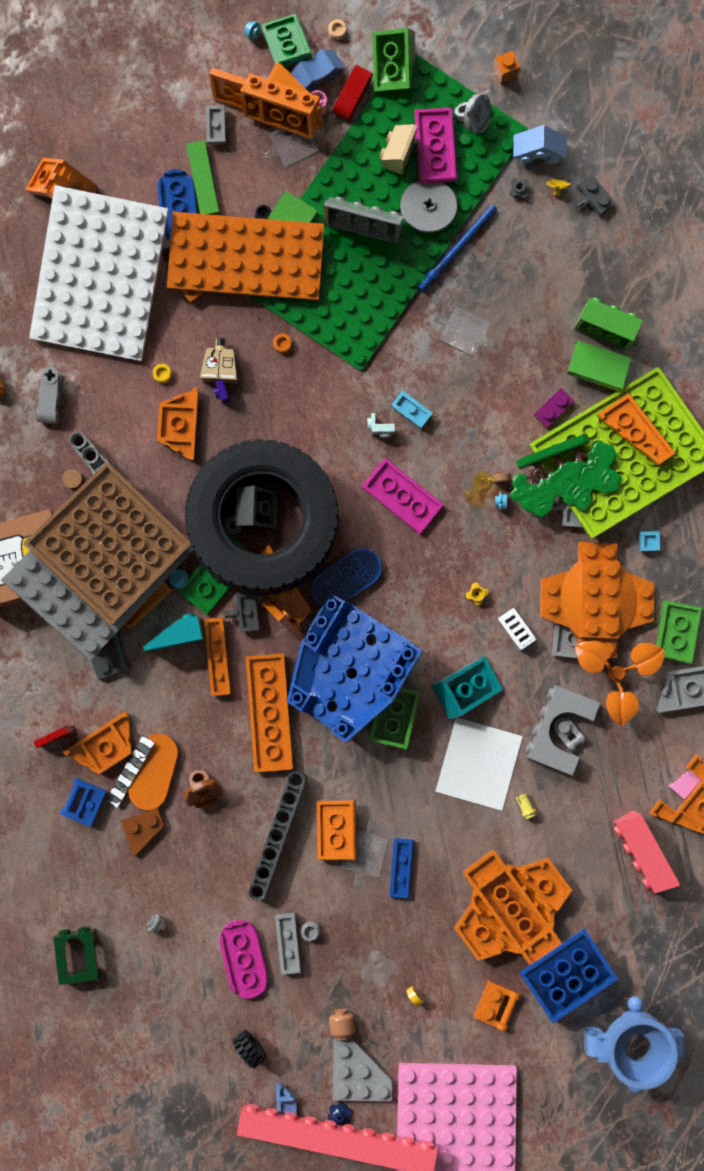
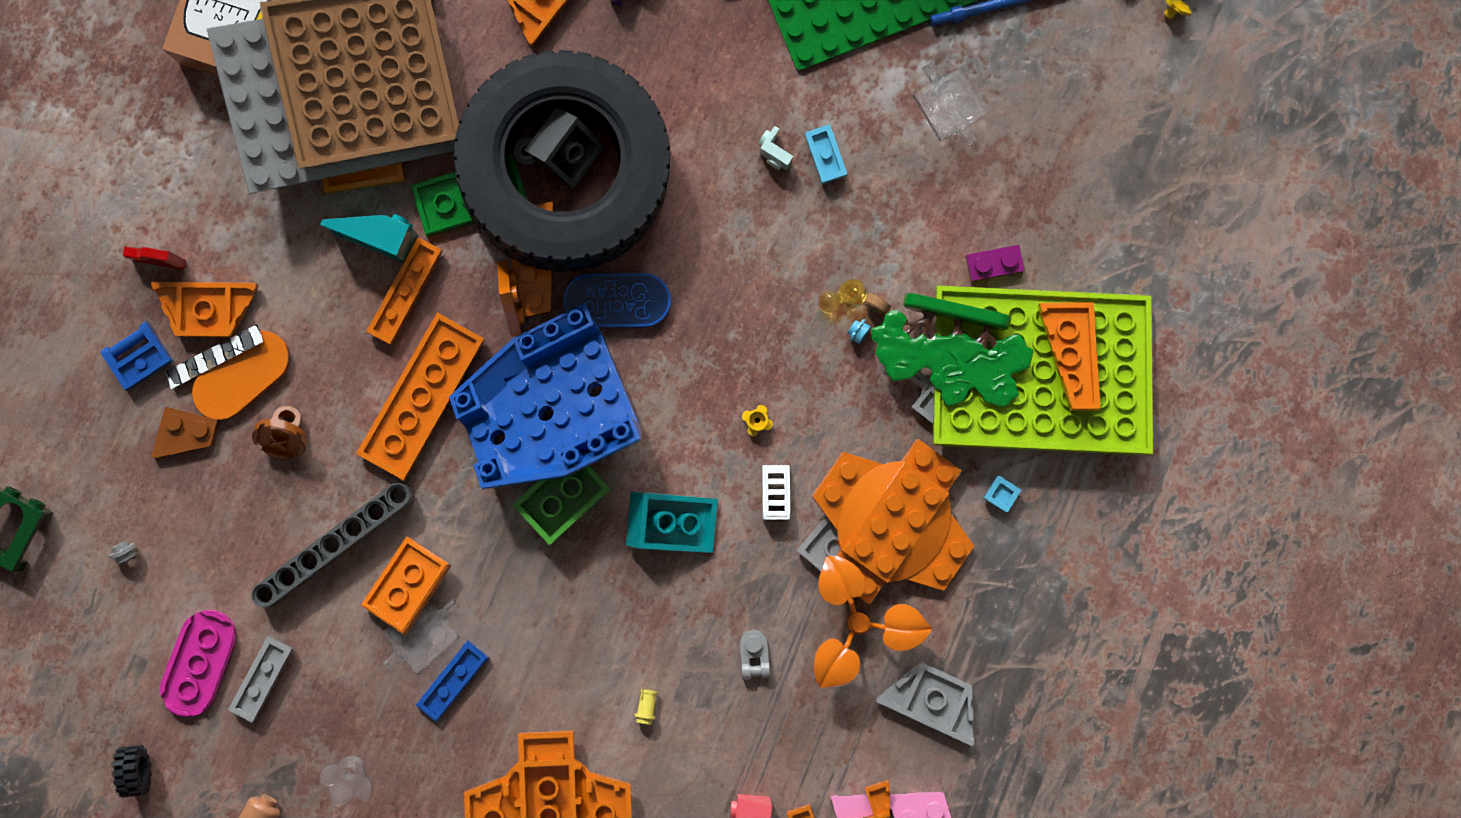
camera: 25 degrees right, 0 degrees up
dark grey plate [91,632,131,680] -> none
medium azure plate [169,569,189,588] -> none
dark grey plate [224,593,259,632] -> none
light grey plate [301,921,320,942] -> none
dark pink tile [361,458,444,535] -> none
white sticker [435,717,523,811] -> none
light grey arch [525,685,600,775] -> none
bright green tile [567,340,631,392] -> none
bright green brick [574,298,643,350] -> none
dark grey plate [576,174,615,216] -> none
bright green tile [656,600,703,664] -> none

